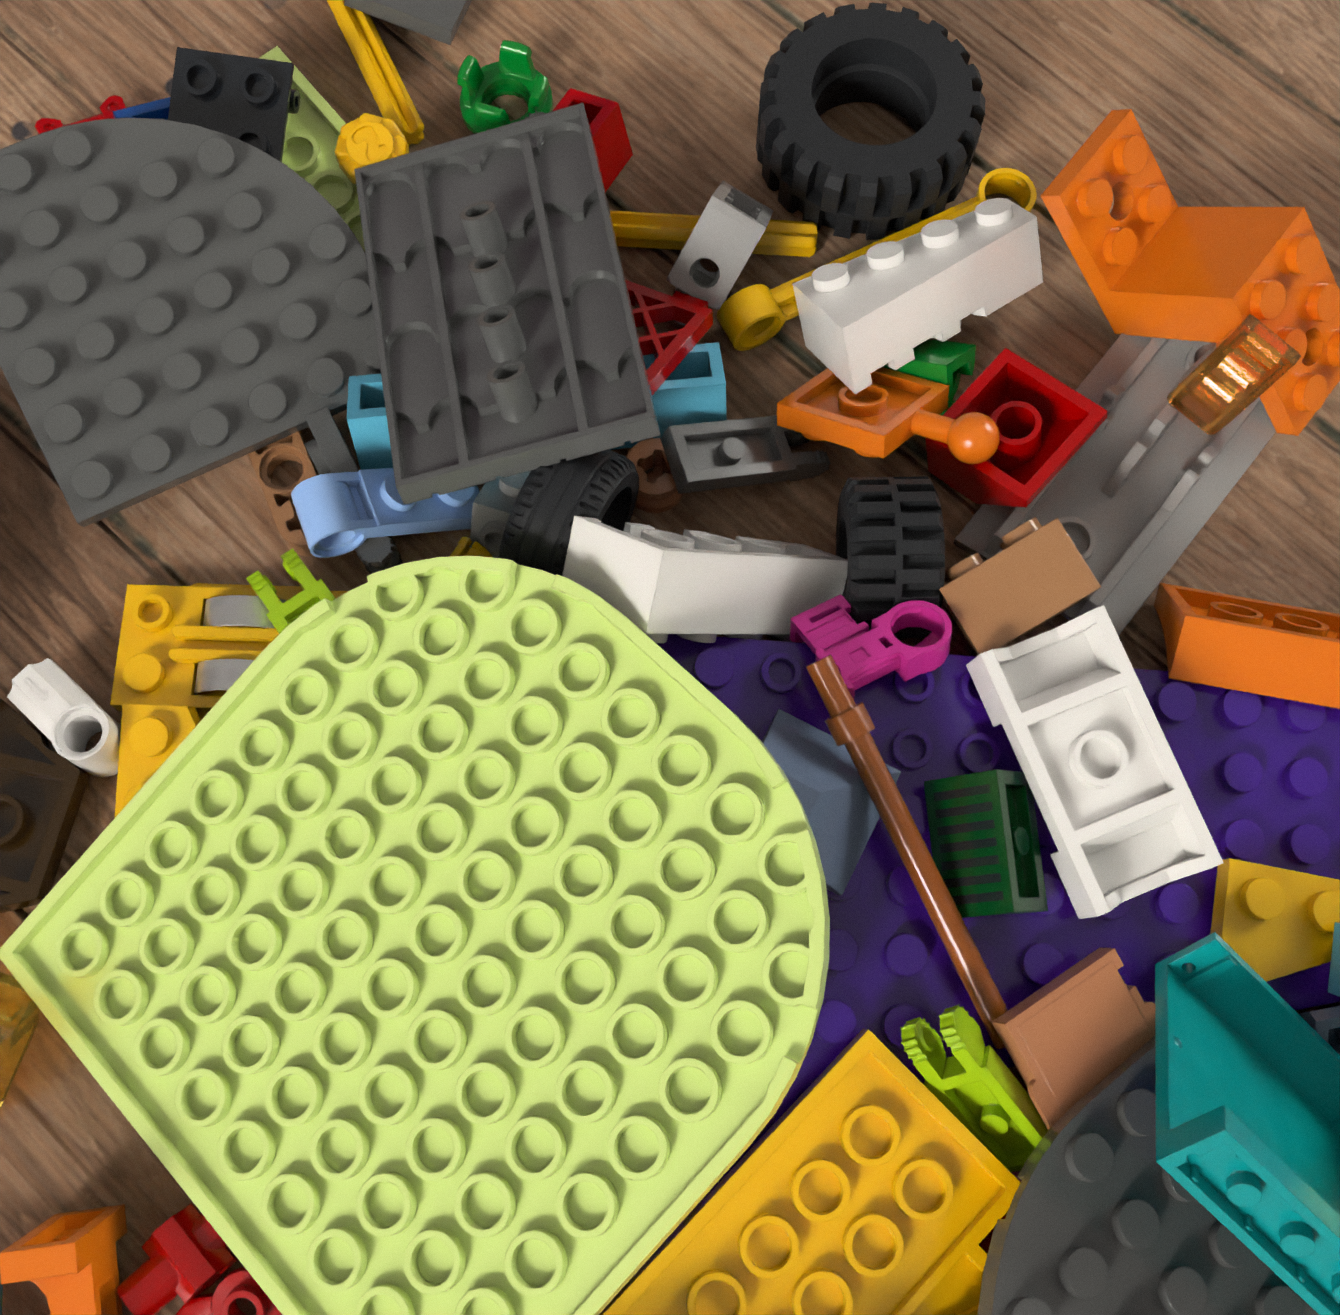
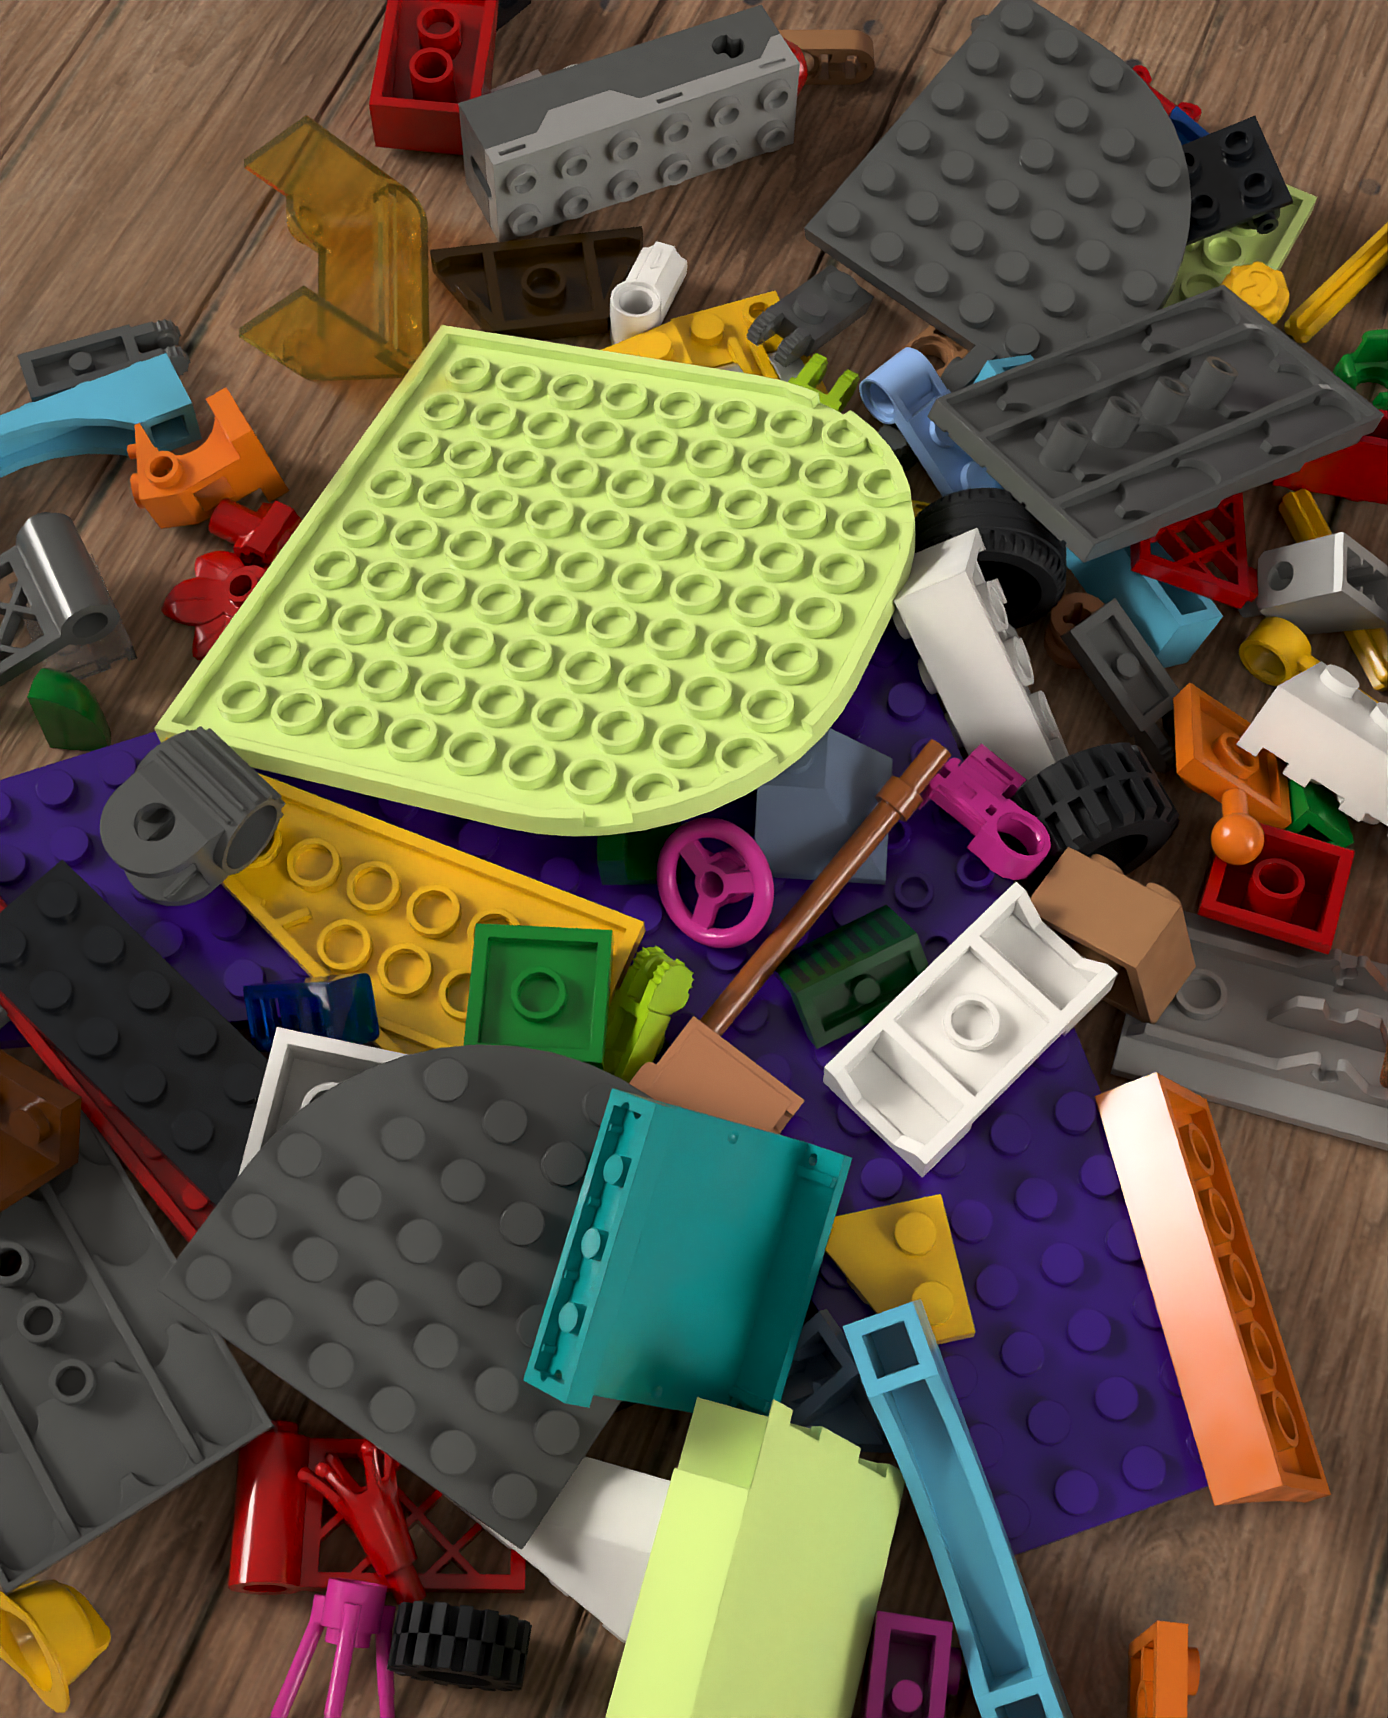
camera: 65 degrees right, 10 degrees down
none -> green plate [464,923,614,1070]
none -> dark pink piece [657,818,774,949]
none -> dark grey hinge [746,264,874,368]

